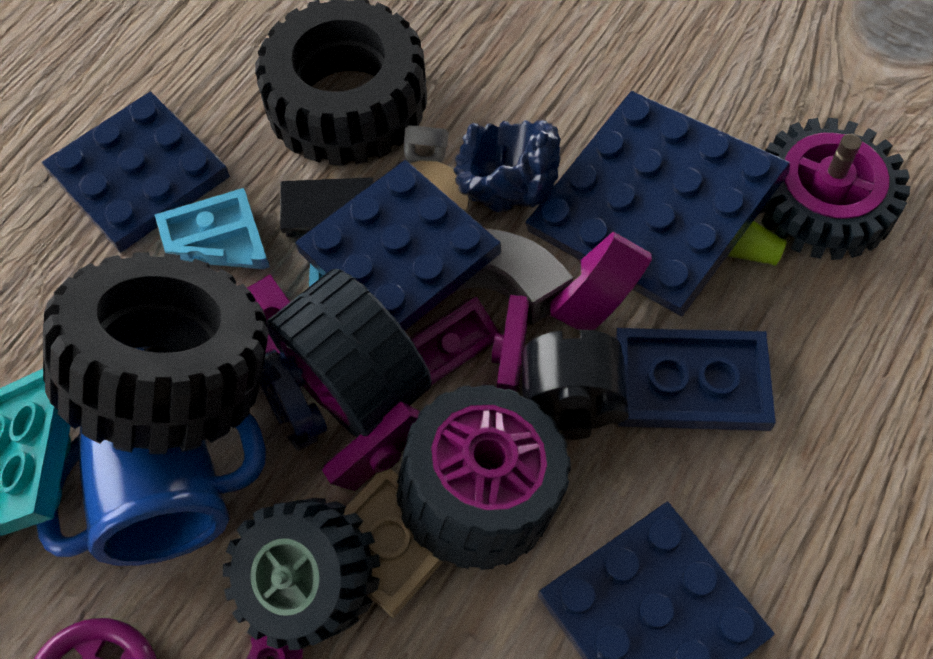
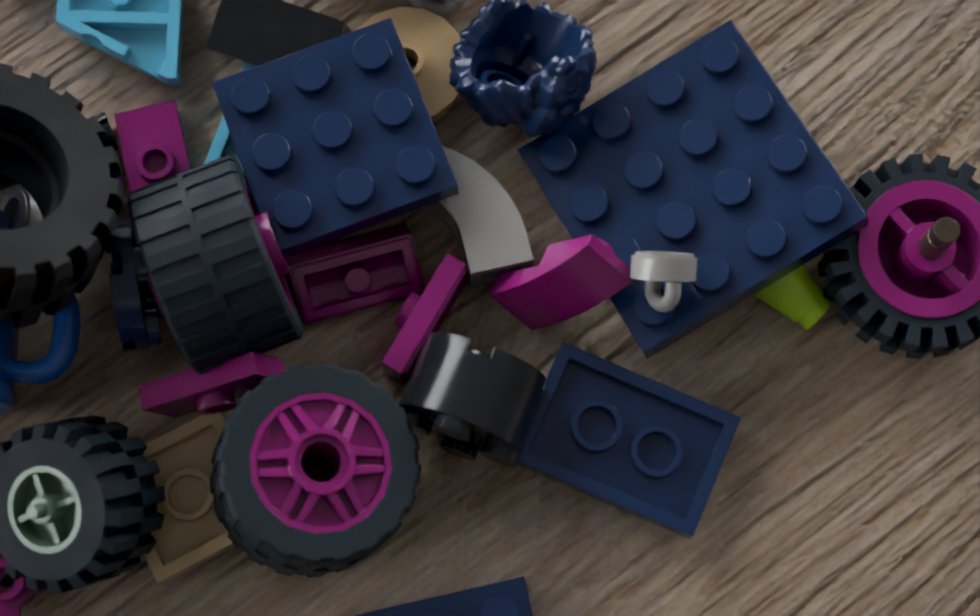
camera: 15 degrees right, 15 degrees up
none -> light grey tile [630,251,697,312]

